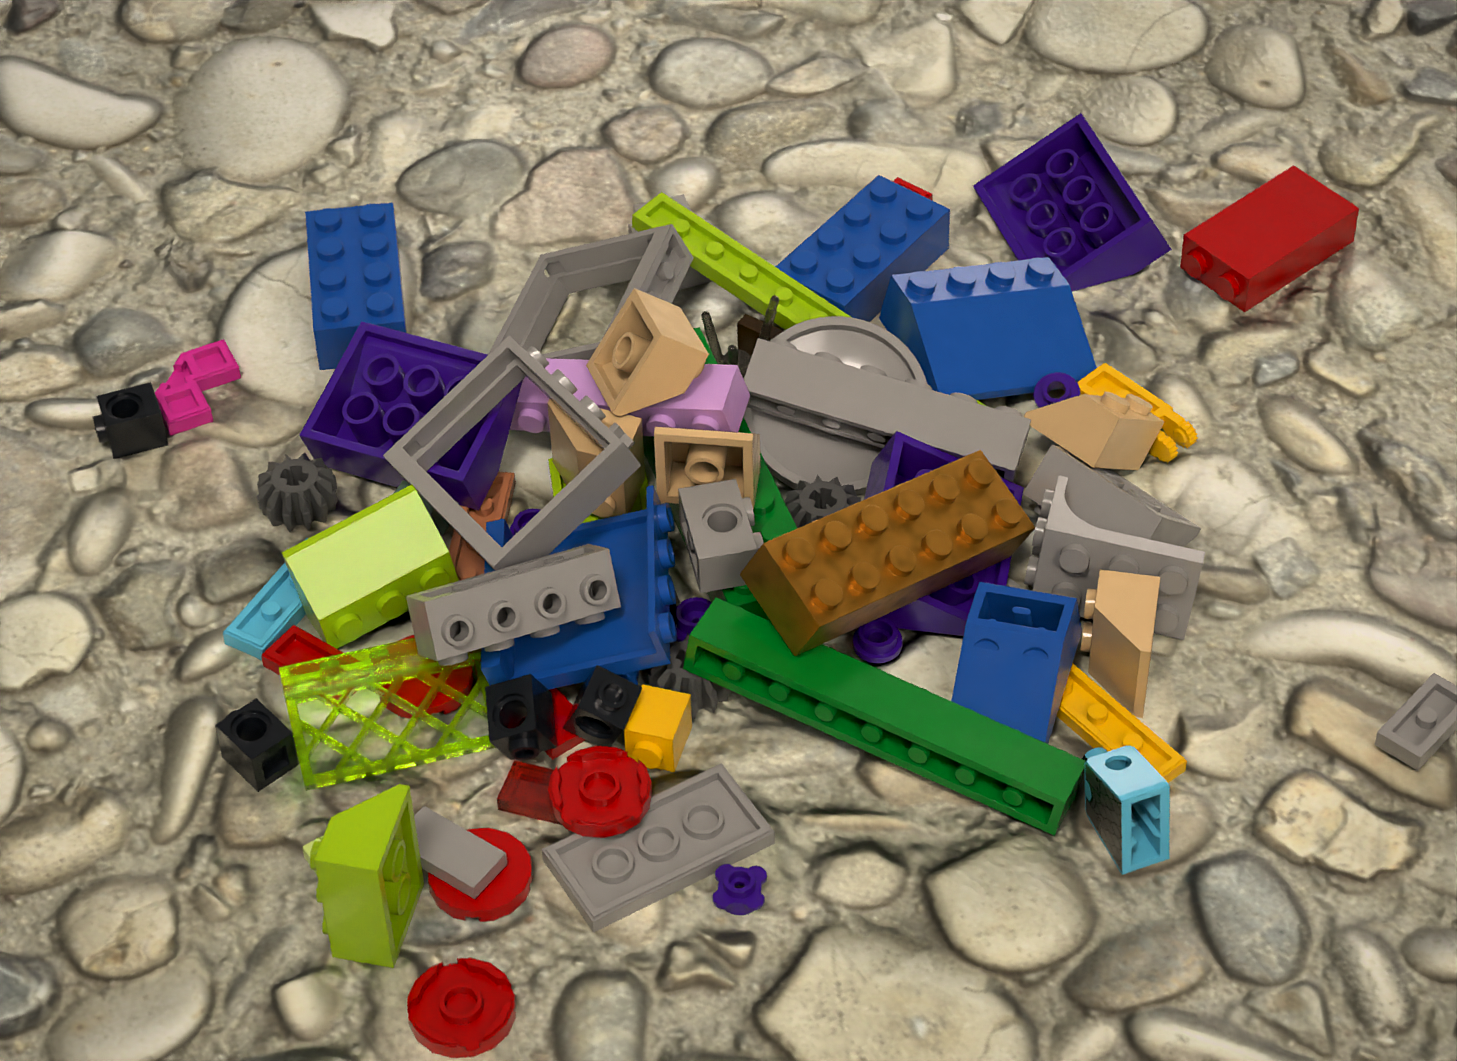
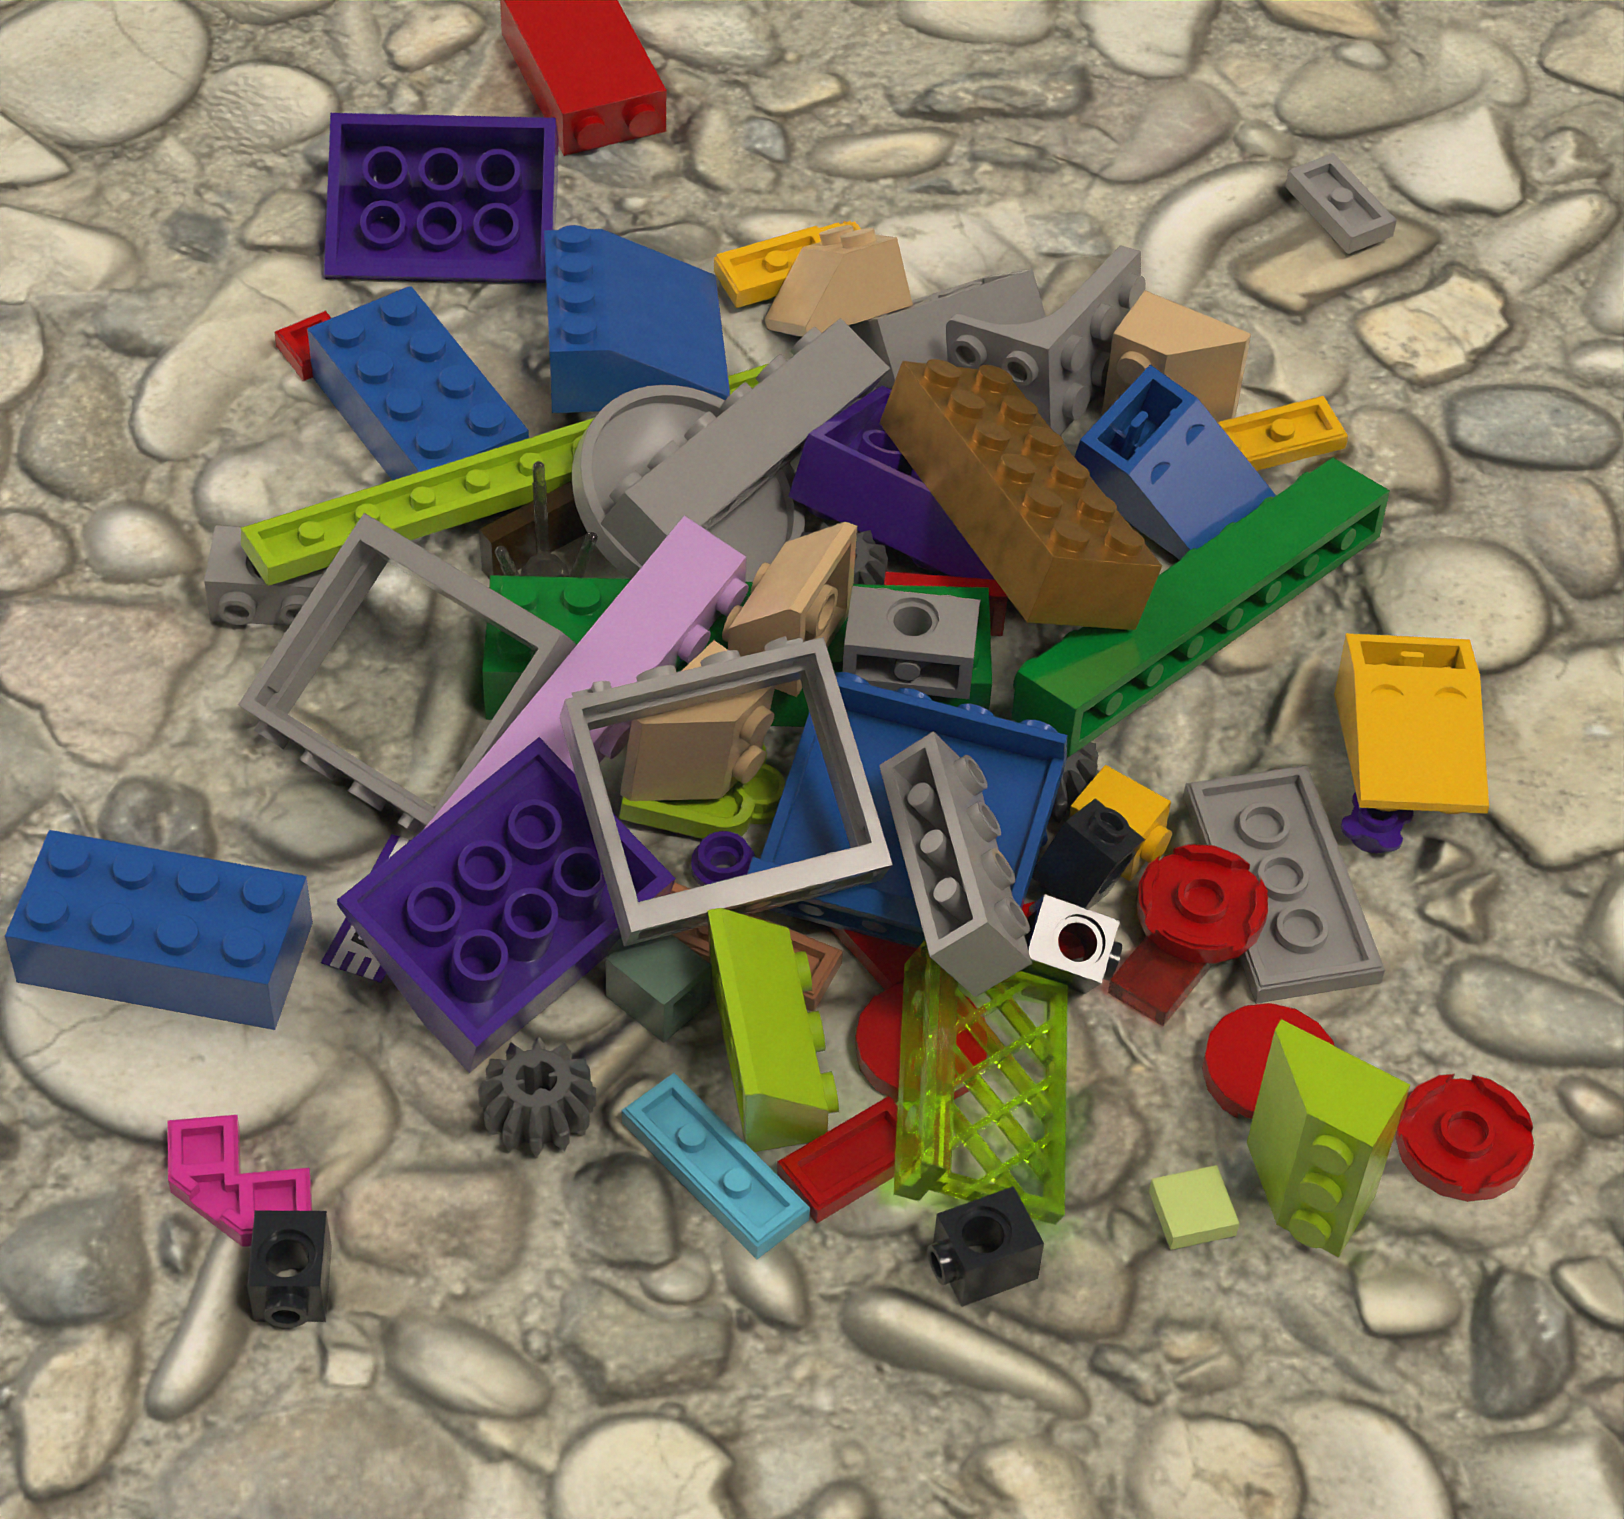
camera: 75 degrees left, 5 degrees up
light grey tile [414,806,507,899] -> none
tan slope [586,288,709,416] -> none
dark purple plate [1034,372,1081,408] -> none
medium azure torso [1082,746,1170,875] -> none
none -> yellow slope [1334,633,1489,814]

